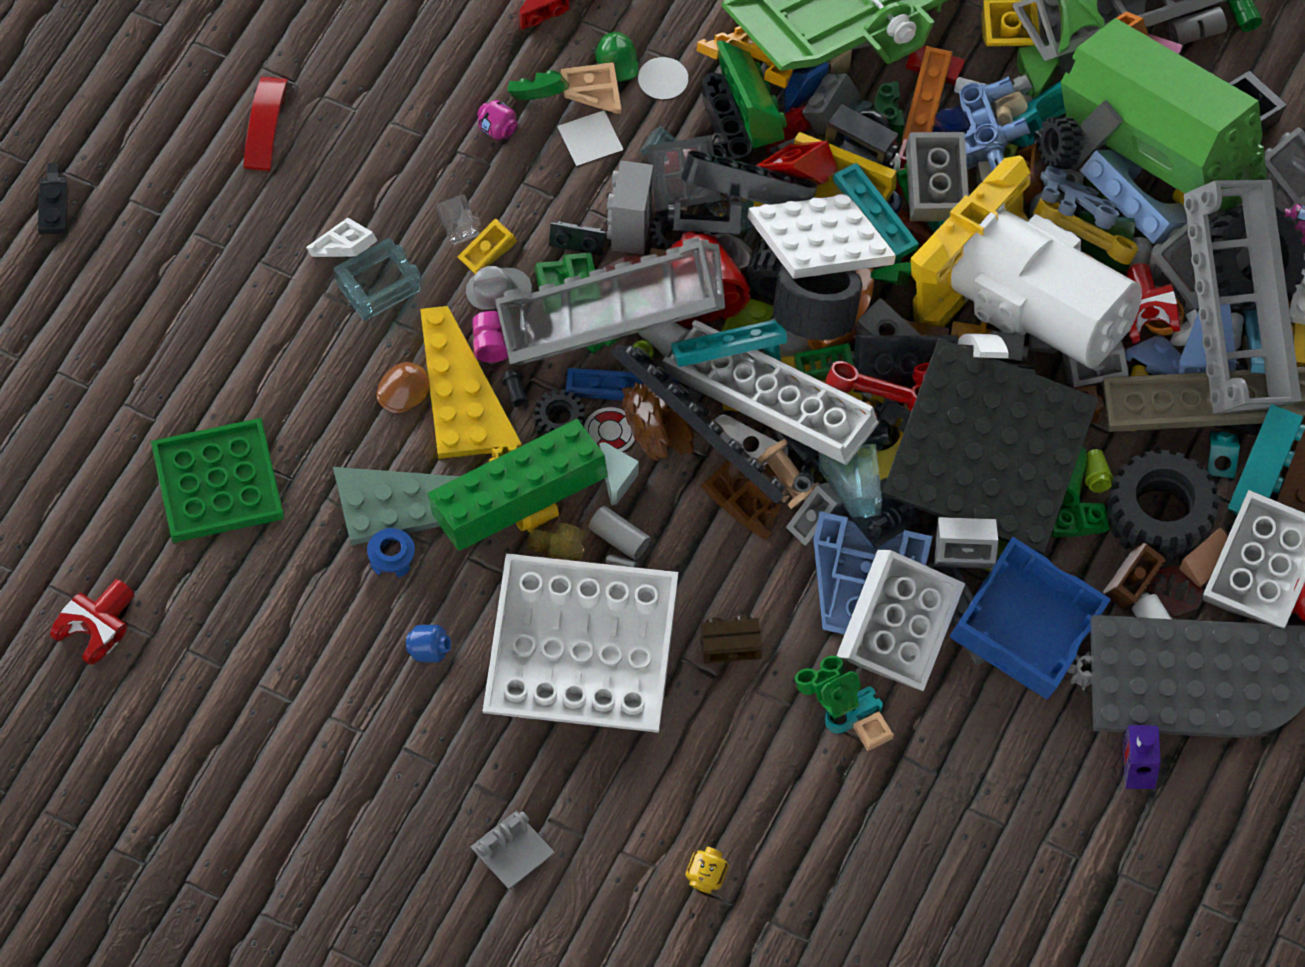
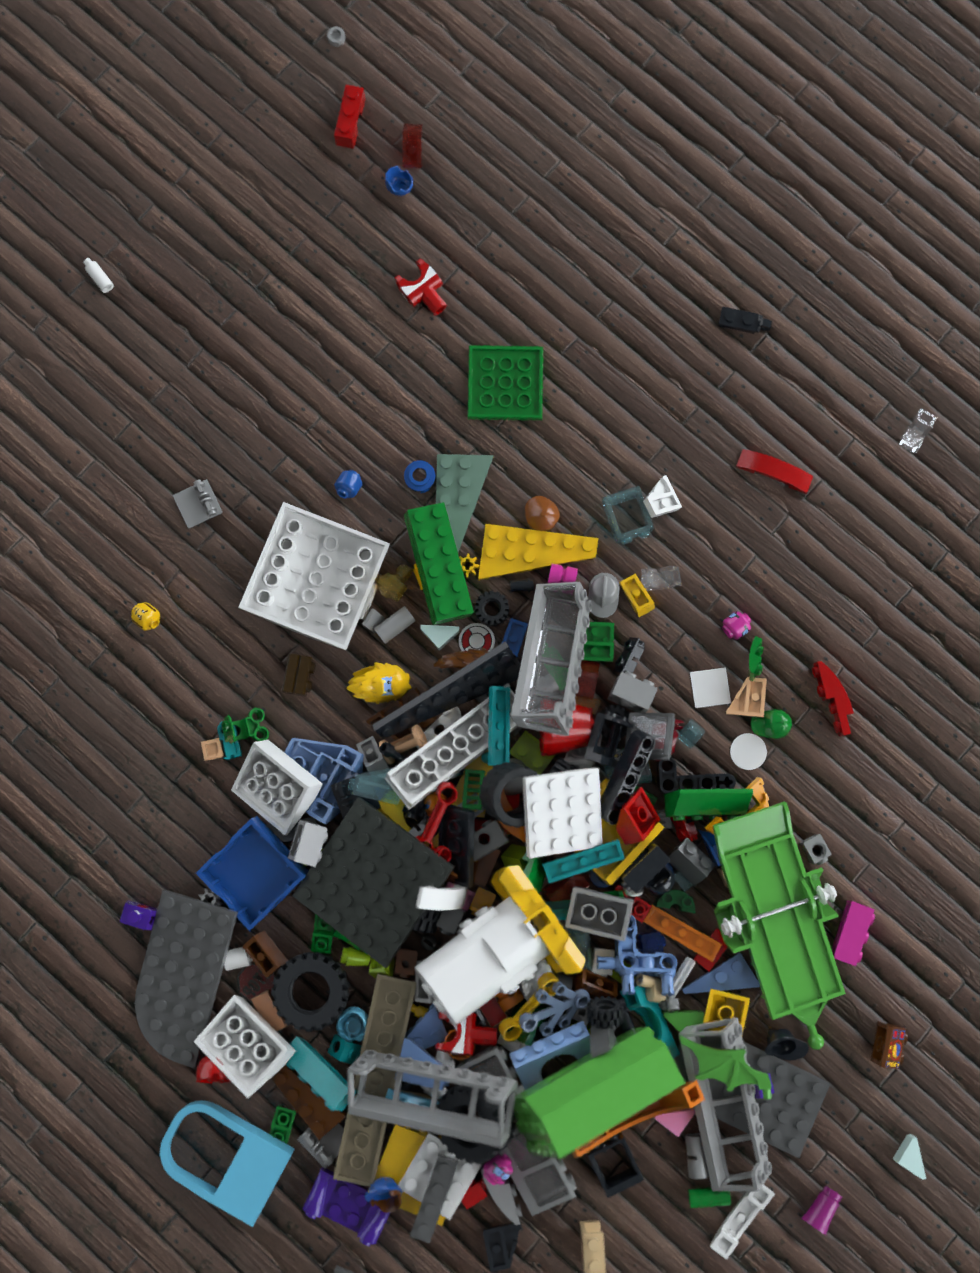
camera: 105 degrees right, 20 degrees up
none -> medium azure hair [336,1007,369,1042]
none -> yellow head [347,662,411,704]
none -> lime slope [369,957,395,979]
none -> lime panel [501,844,527,871]
none -> medium blue wing [682,952,760,994]

